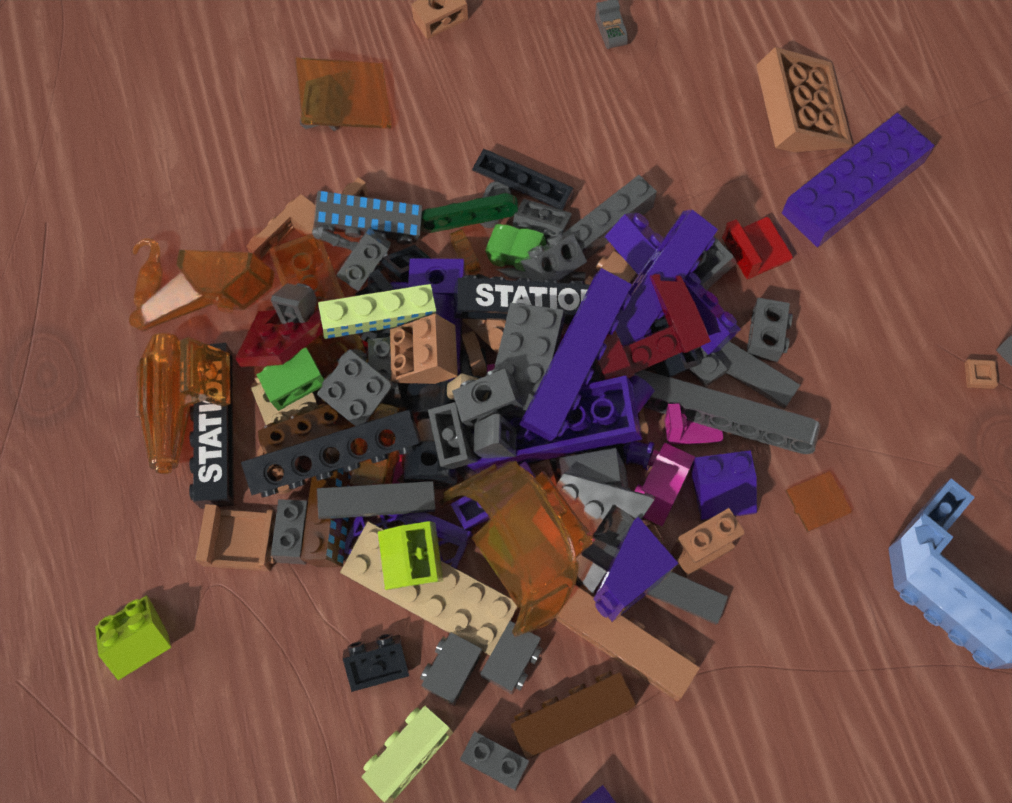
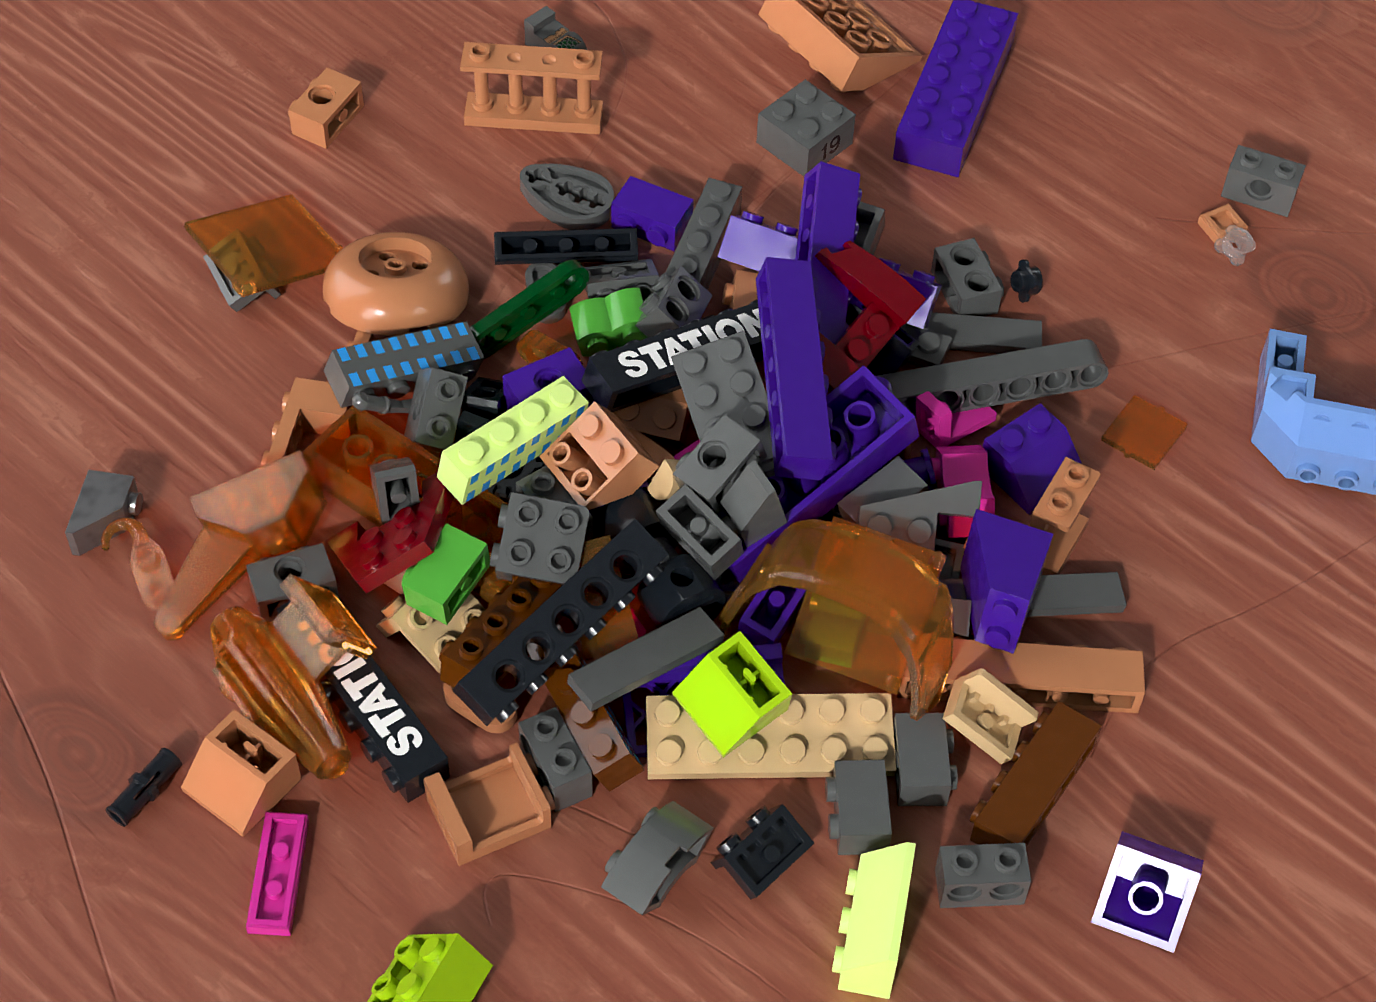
camera: 35 degrees left, 15 degrees down
red bracket [722,217,793,280] -> none
none -> flat silver slope [65,470,143,556]
none -> black pin [105,748,182,827]
none -> nougat slope [181,709,301,837]
none -> dark grey brick [246,543,340,624]
none -> dark pink tile [246,812,309,936]
none -> nougat brick [323,232,469,336]
none -> nougat fence [460,42,603,135]
none -> dark grey piece [520,163,614,230]
none -> dark grey brick [601,801,714,915]
none -> dark purple brick [611,176,694,251]
none -> dark grey brick [756,79,856,177]
none -> tan bracket [942,668,1039,764]
none -> black plate [1010,259,1043,303]
none -> clear plate [1214,225,1256,266]

